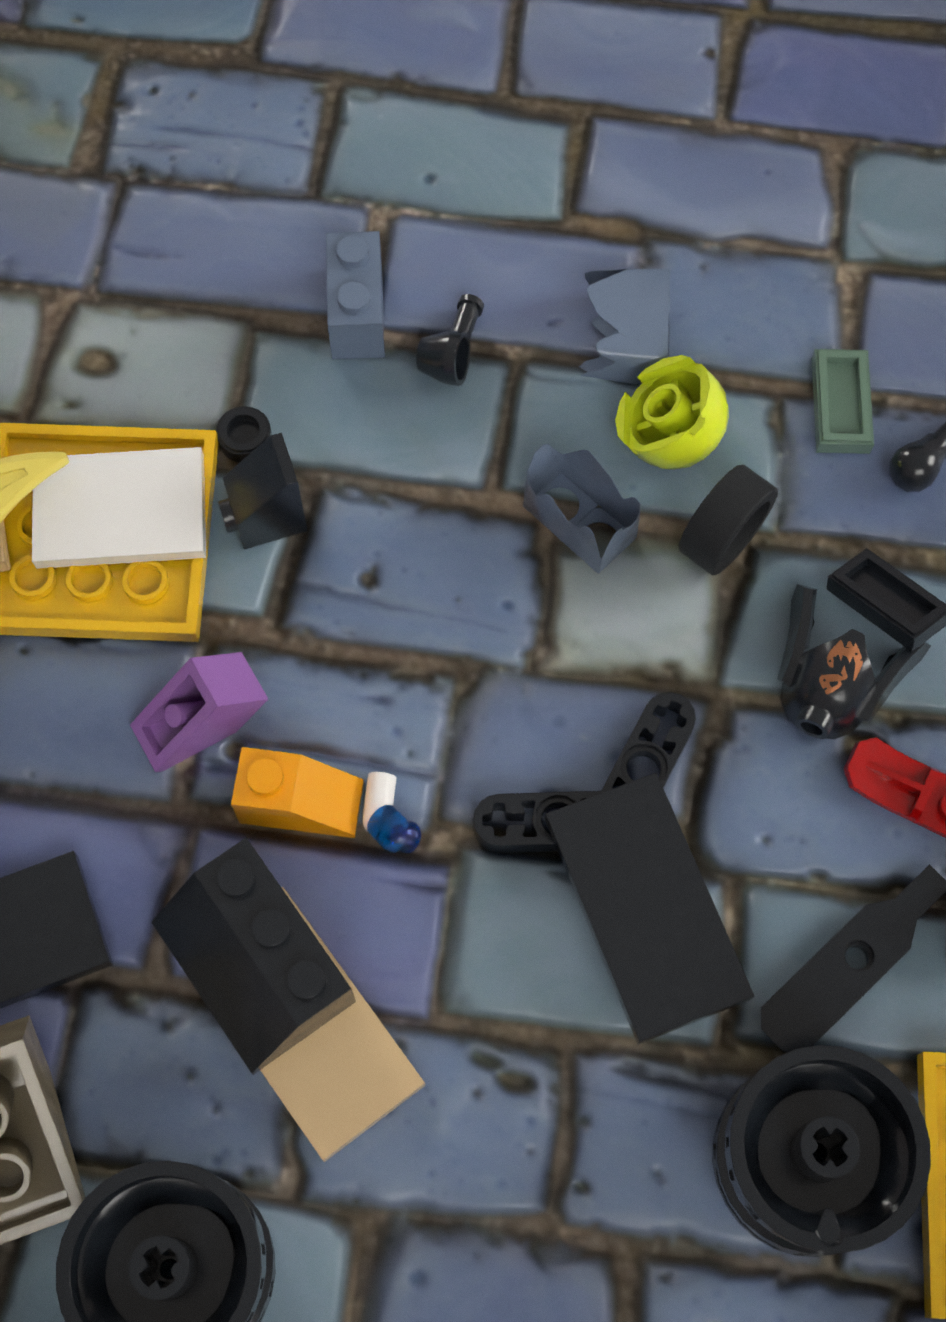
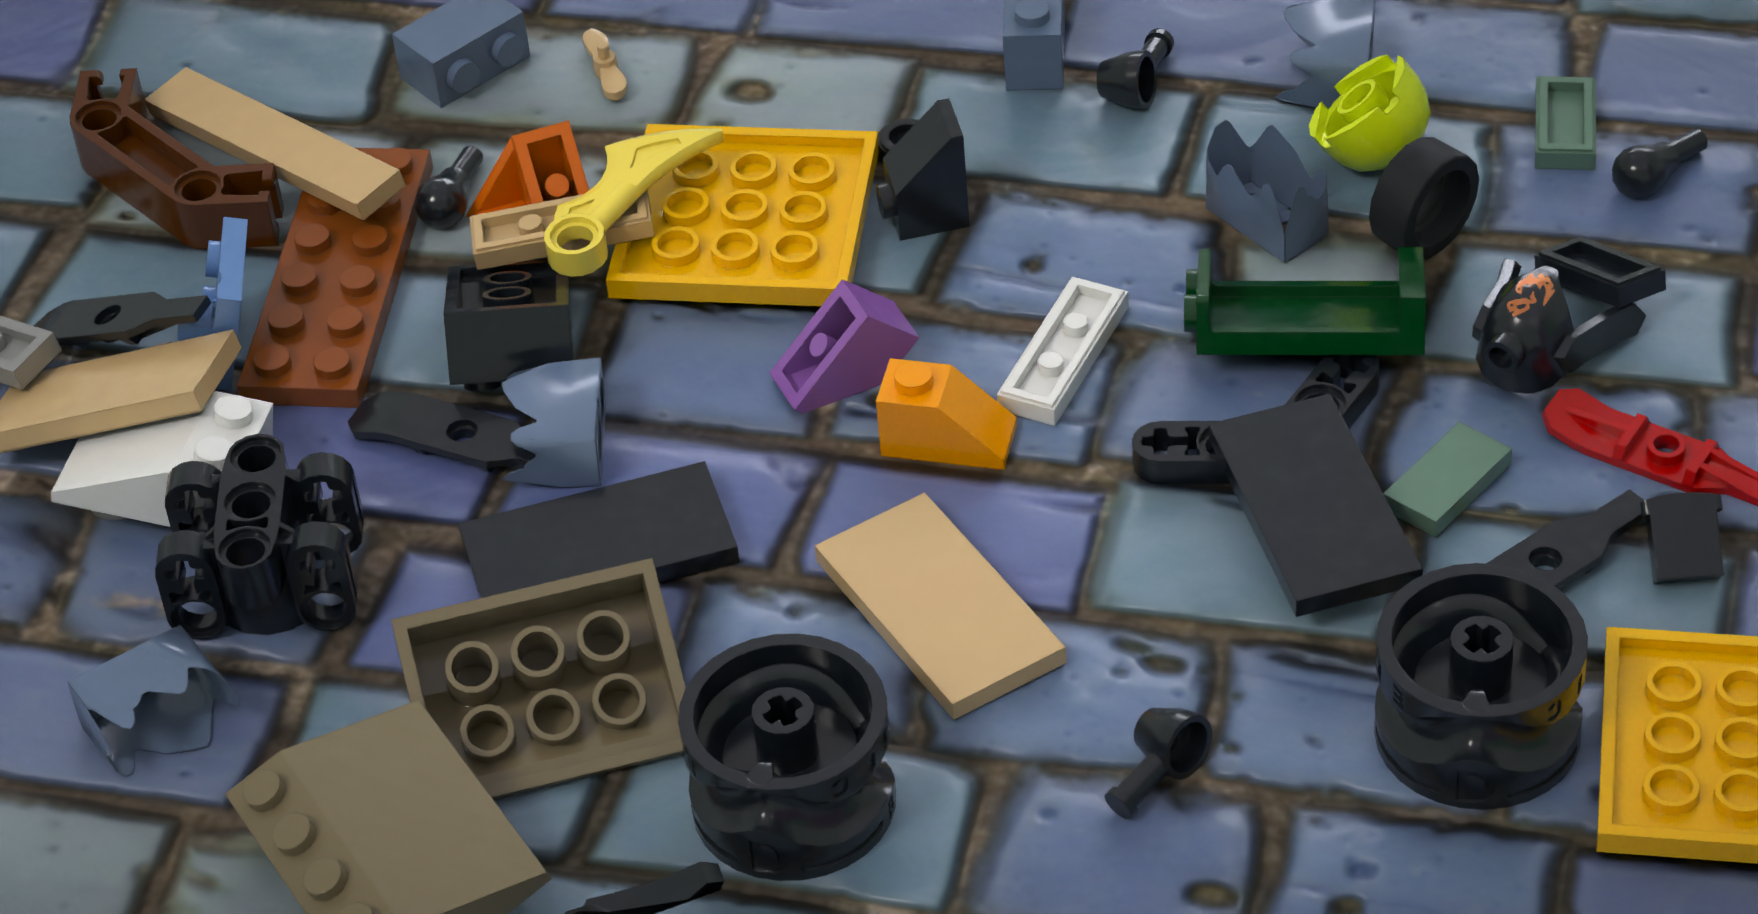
camera: 10 degrees right, 25 degrees down
white tile [32,447,206,569] -> none
black slope [151,837,356,1075] -> none
clear blue arm [363,772,421,853] -> none
none -> white tile [997,277,1129,426]
none -> black bar [1104,708,1212,819]
none -> dark green panel [1184,247,1426,355]
none -> sand green tile [1383,422,1512,538]

